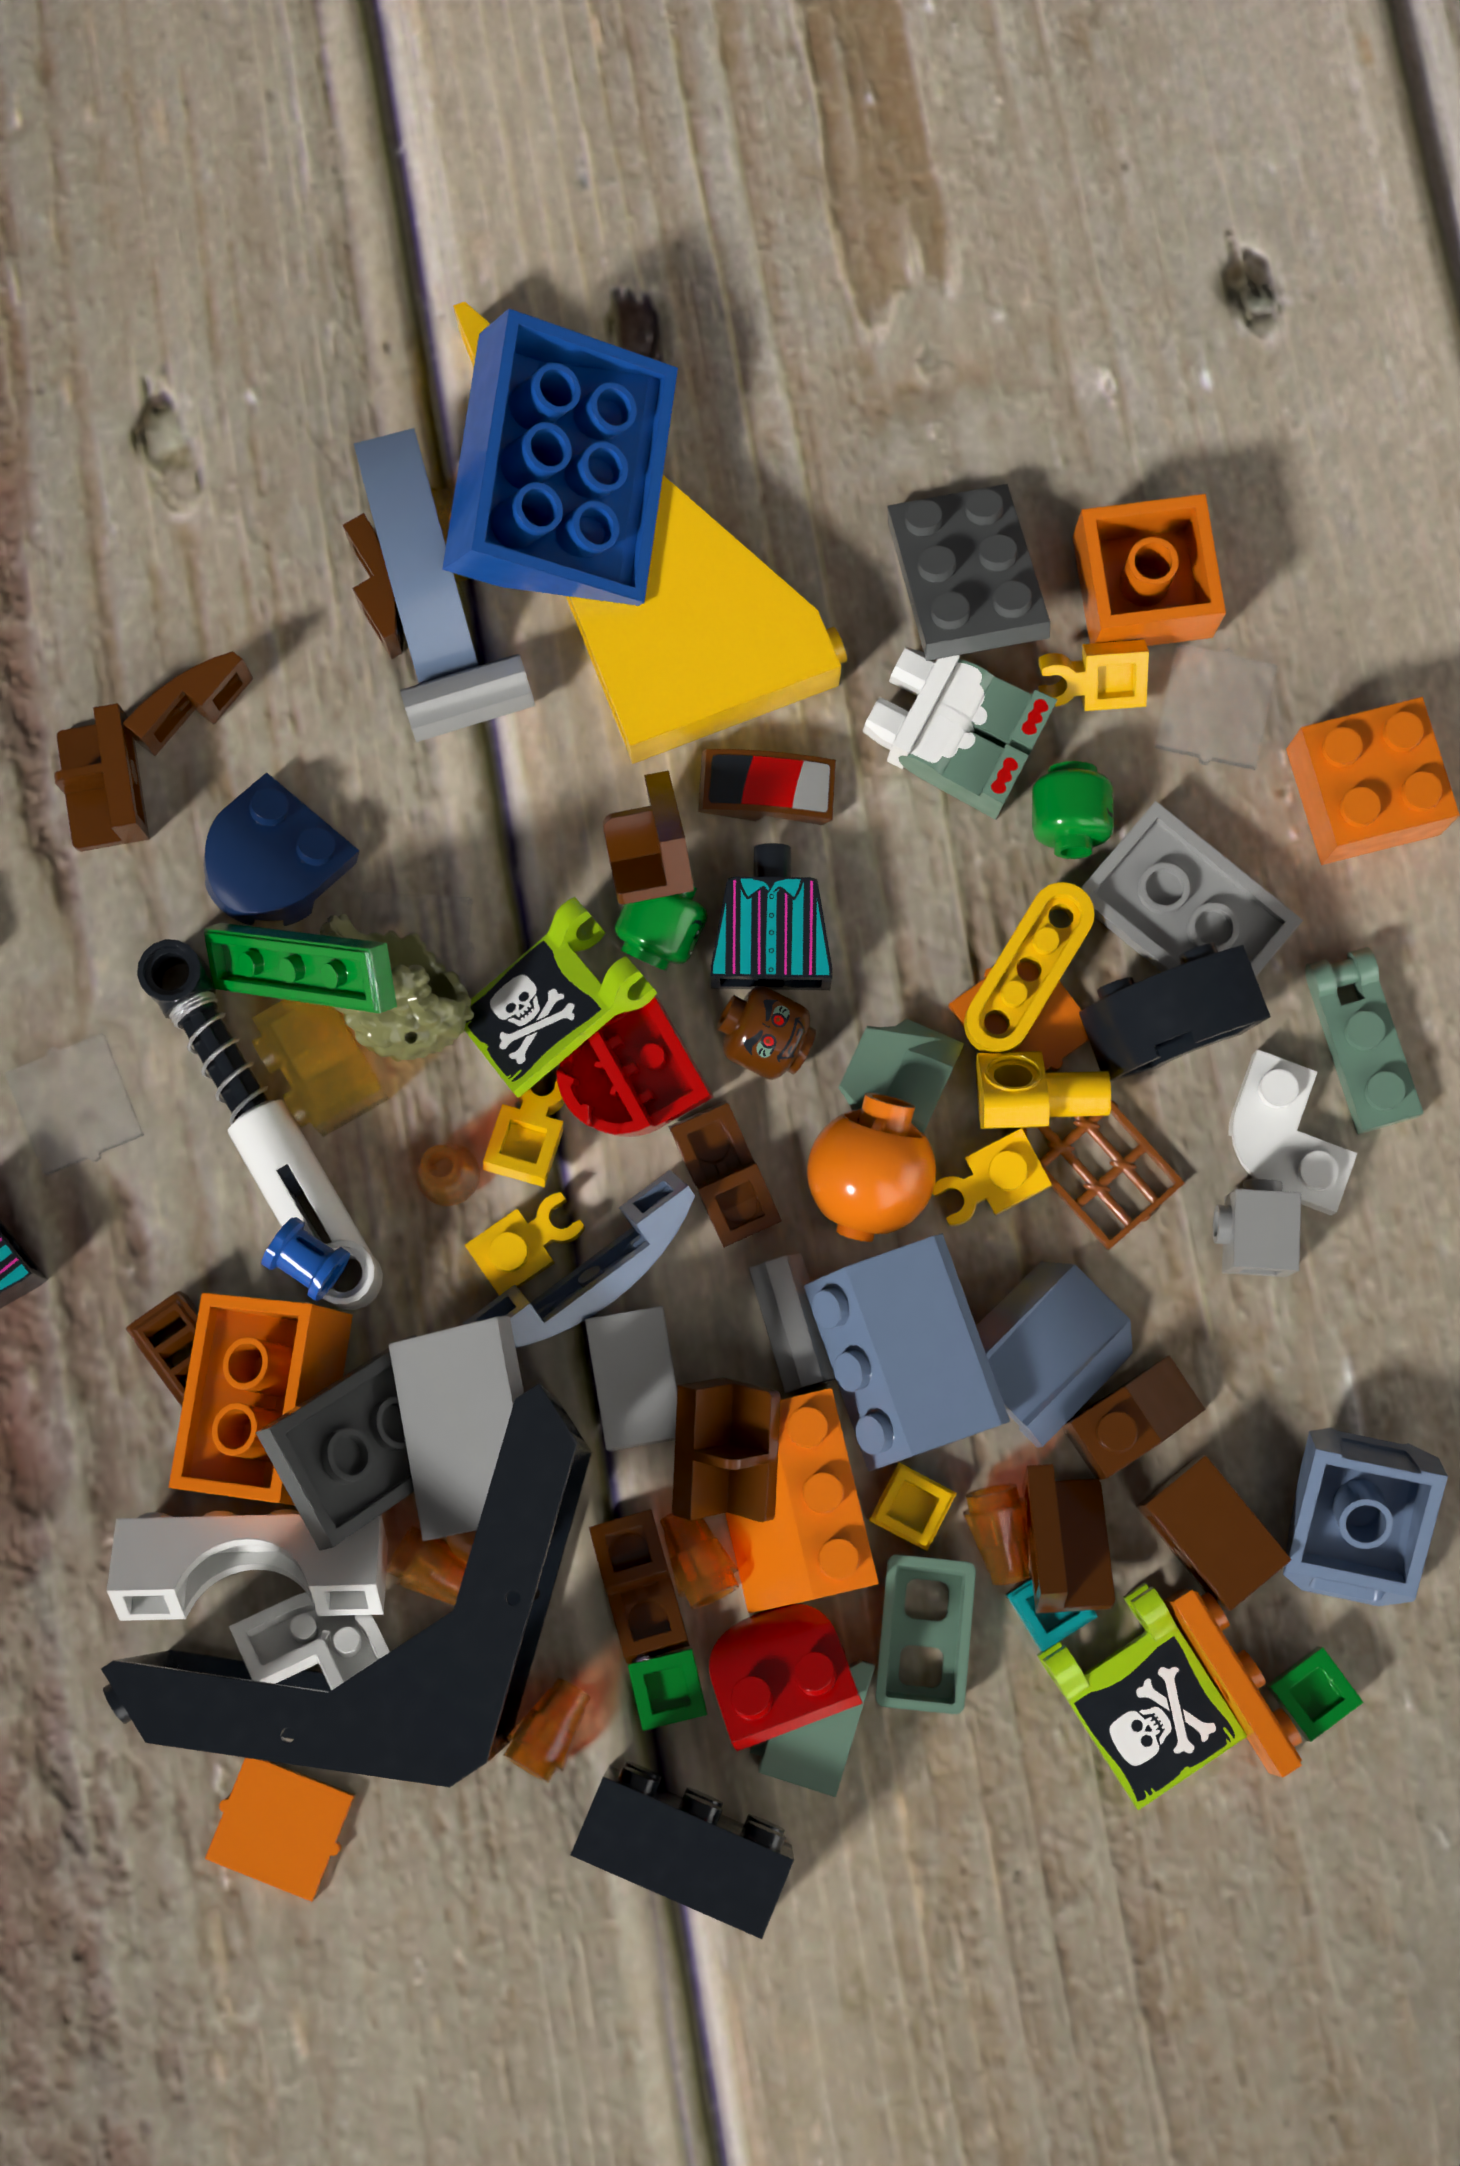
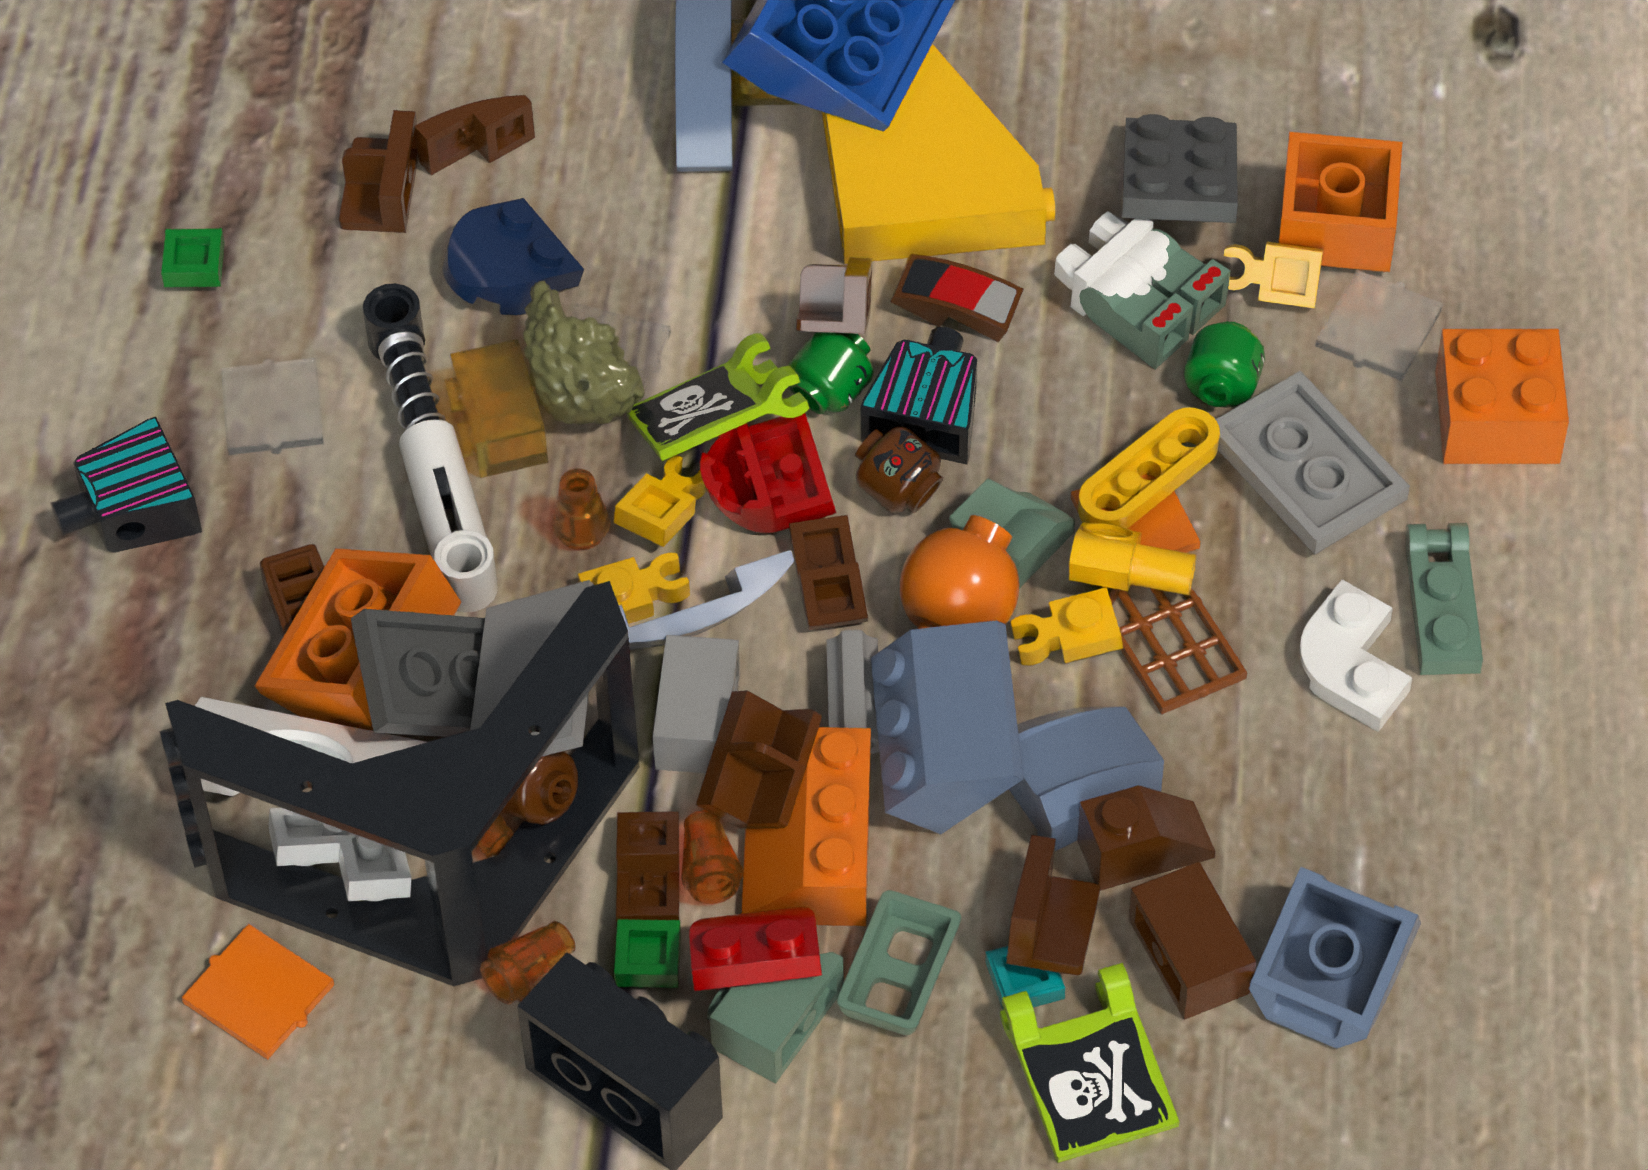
camera: 15 degrees right, 25 degrees down
green tile [204,923,397,1013] -> none
blue bush [261,1217,350,1302] -> none
reddish brown slope [343,513,403,659] -> none
light grey axle [400,654,535,742] -> none
yellow tile [868,1462,957,1551] -> none
clear orange cone [963,1483,1030,1585] -> none
black brick [1079,943,1271,1082] -> none
orange tile [1163,1589,1302,1778] -> none
light grey brick [1213,1179,1301,1277] -> none
green plate [1266,1646,1364,1742] -> none

